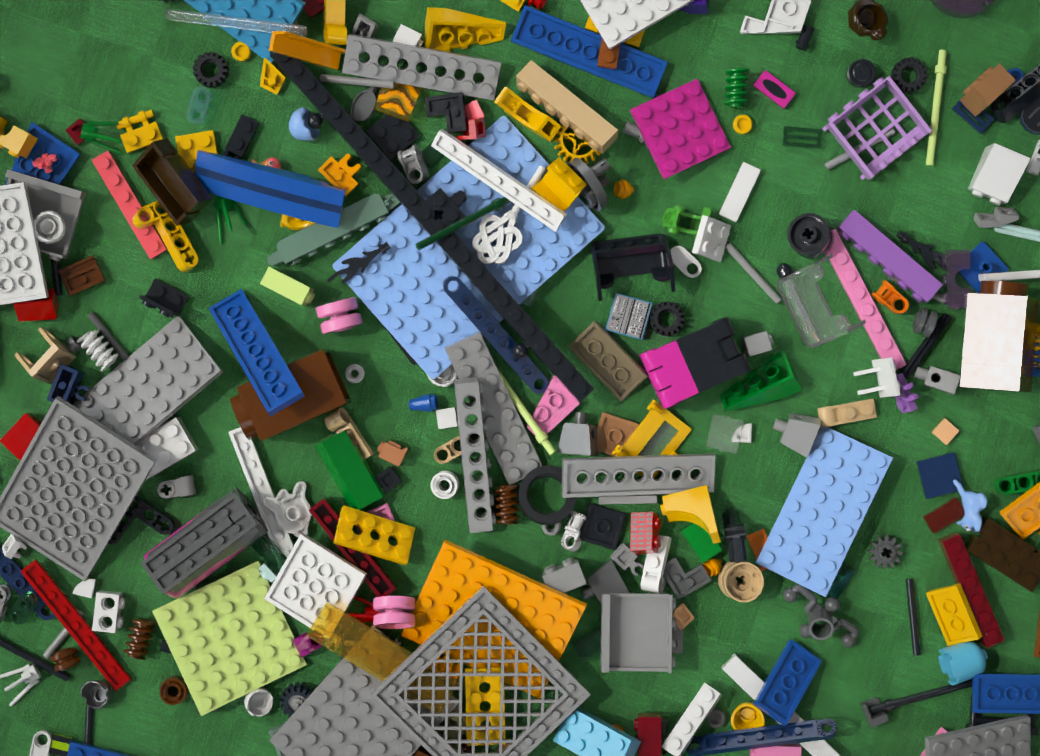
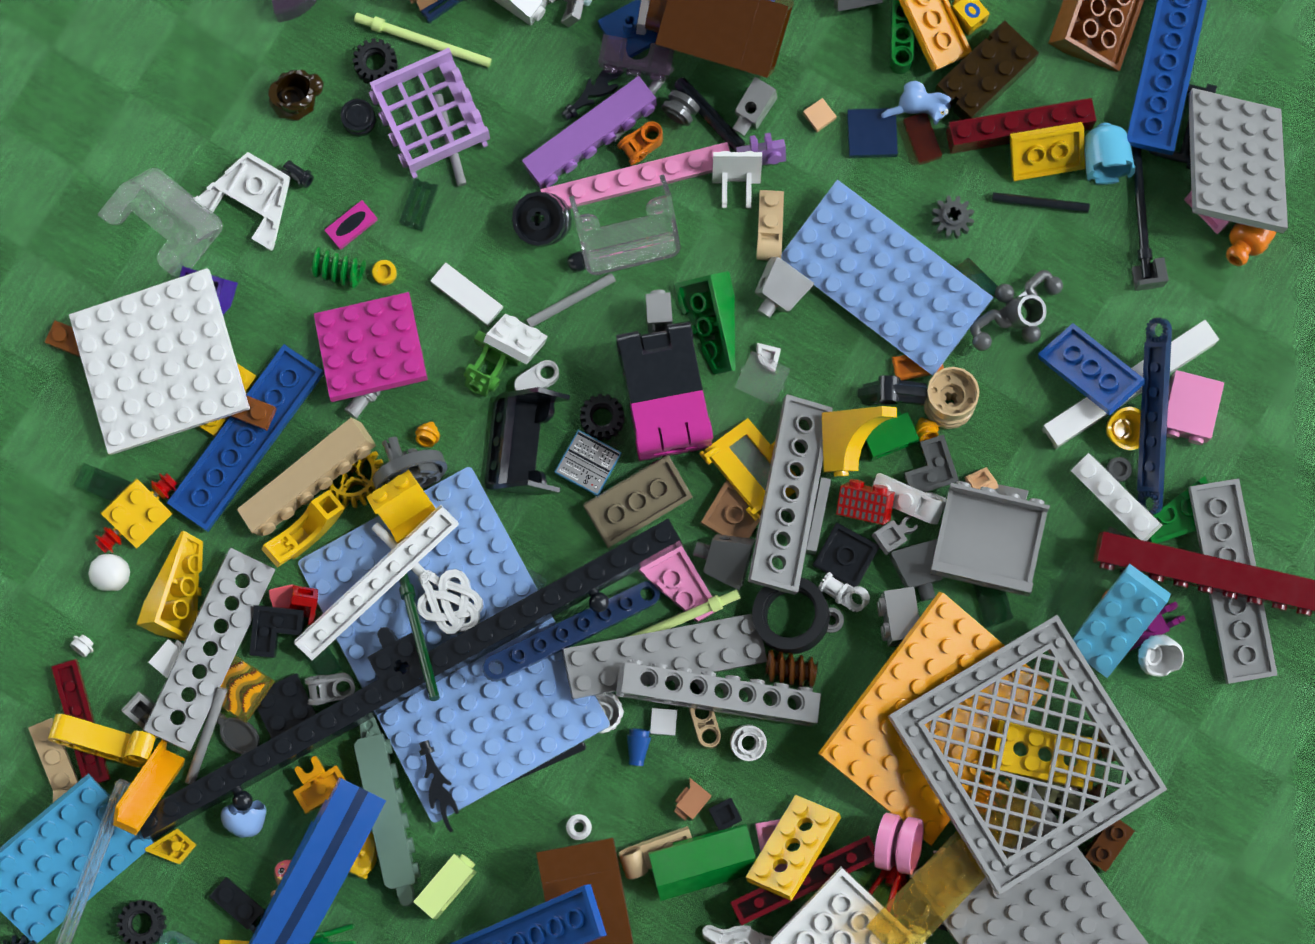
camera: 80 degrees left, 10 degrees down
yellow tile [231,42,251,62] -> none
bright pink wheel [315,297,363,334] -> none

